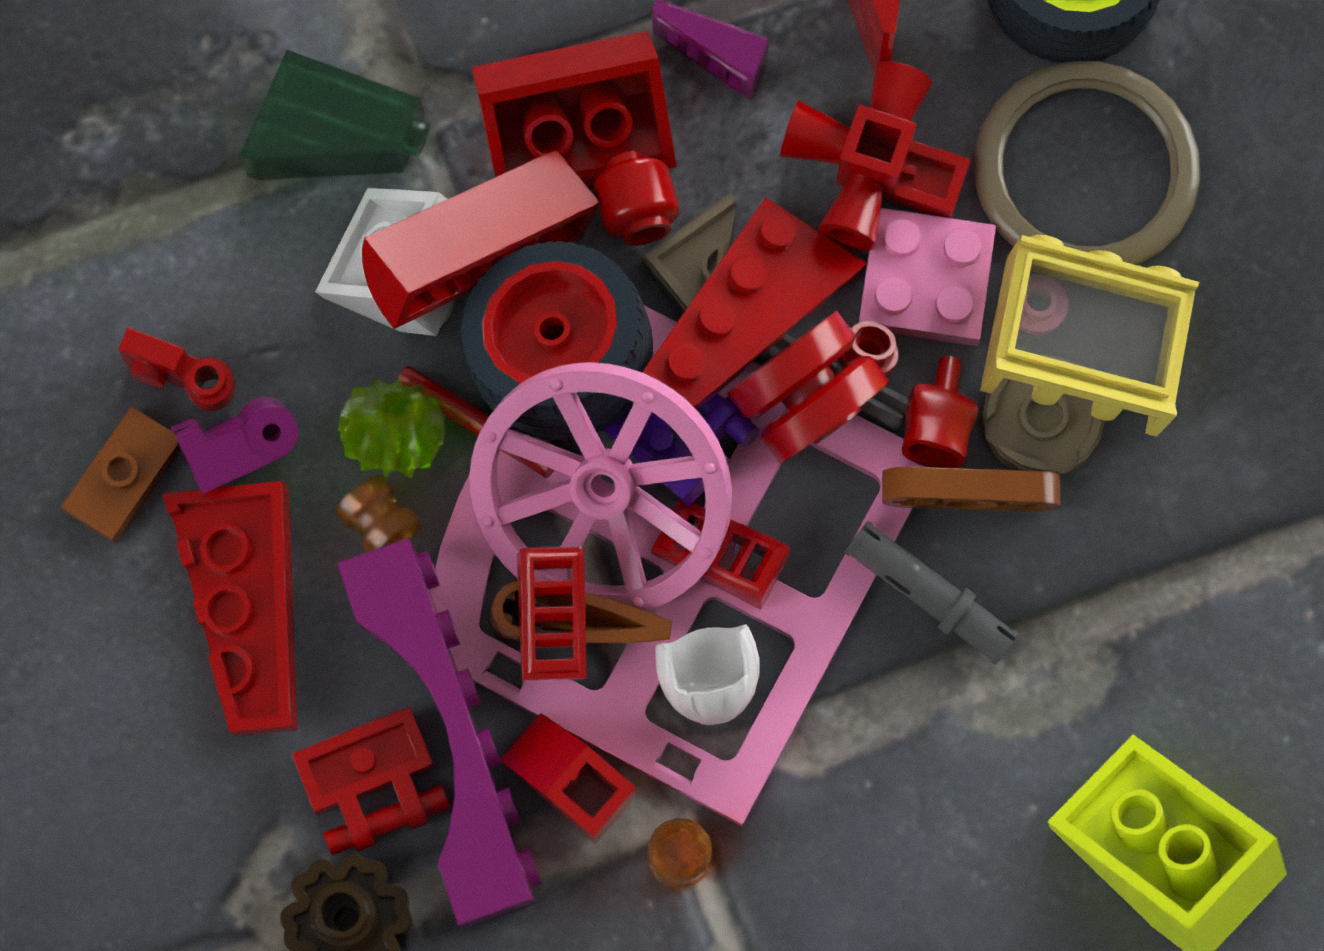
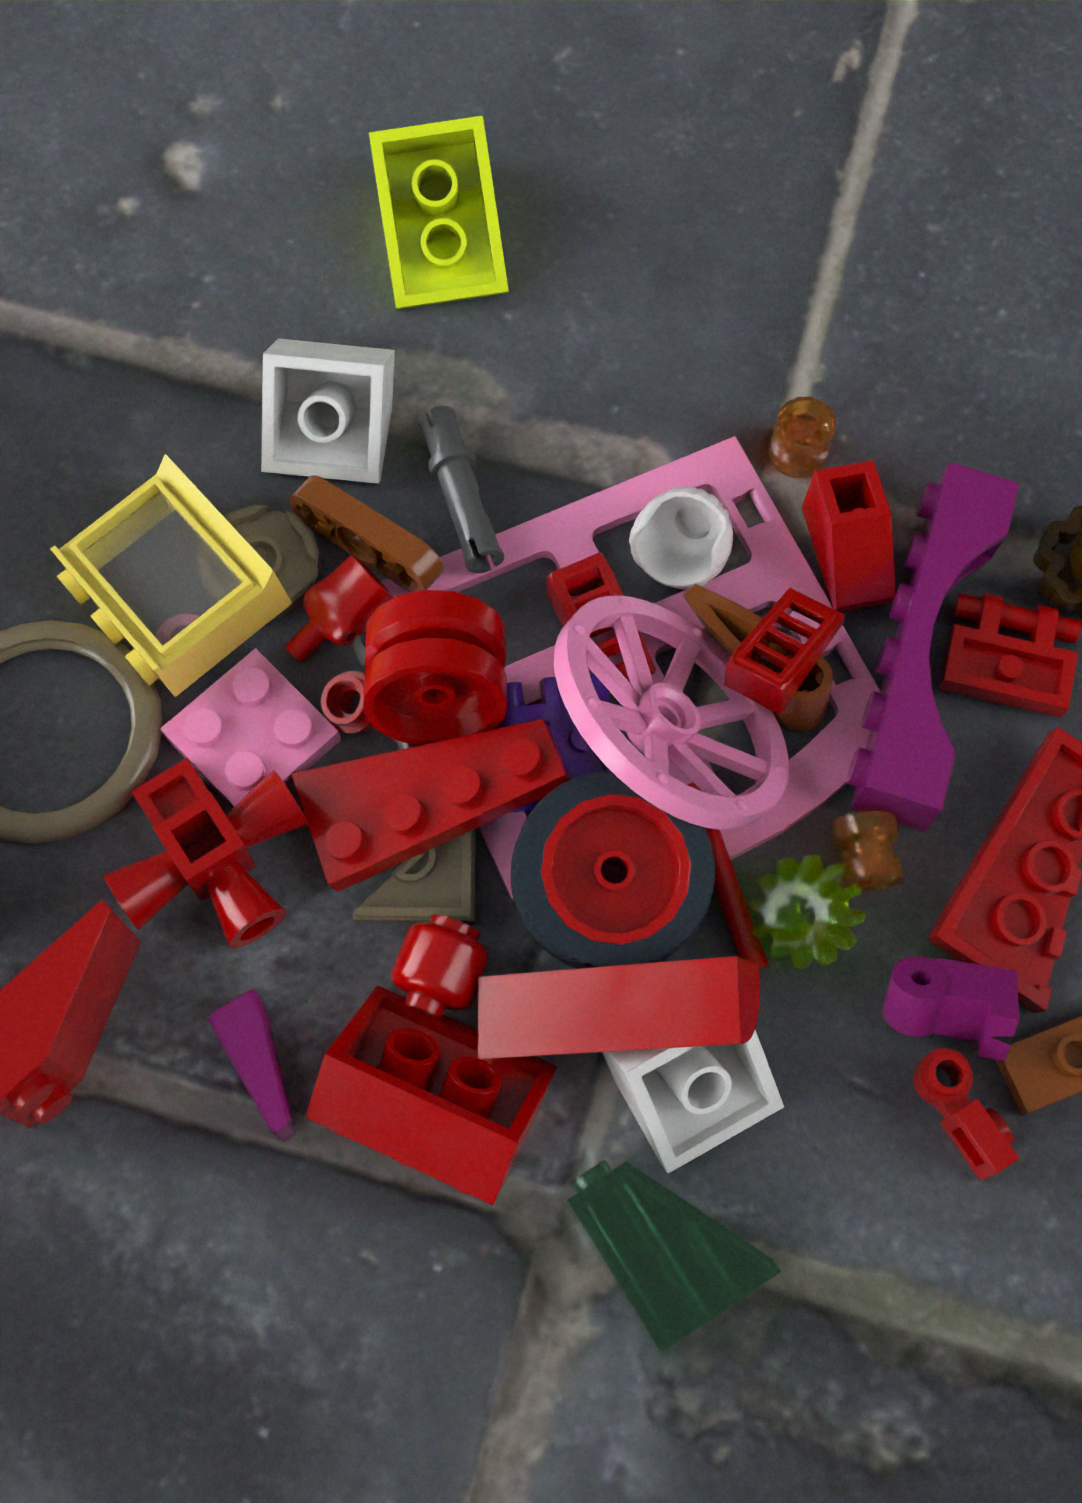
camera: 145 degrees left, 5 degrees down
none -> white slope [261,339,395,484]

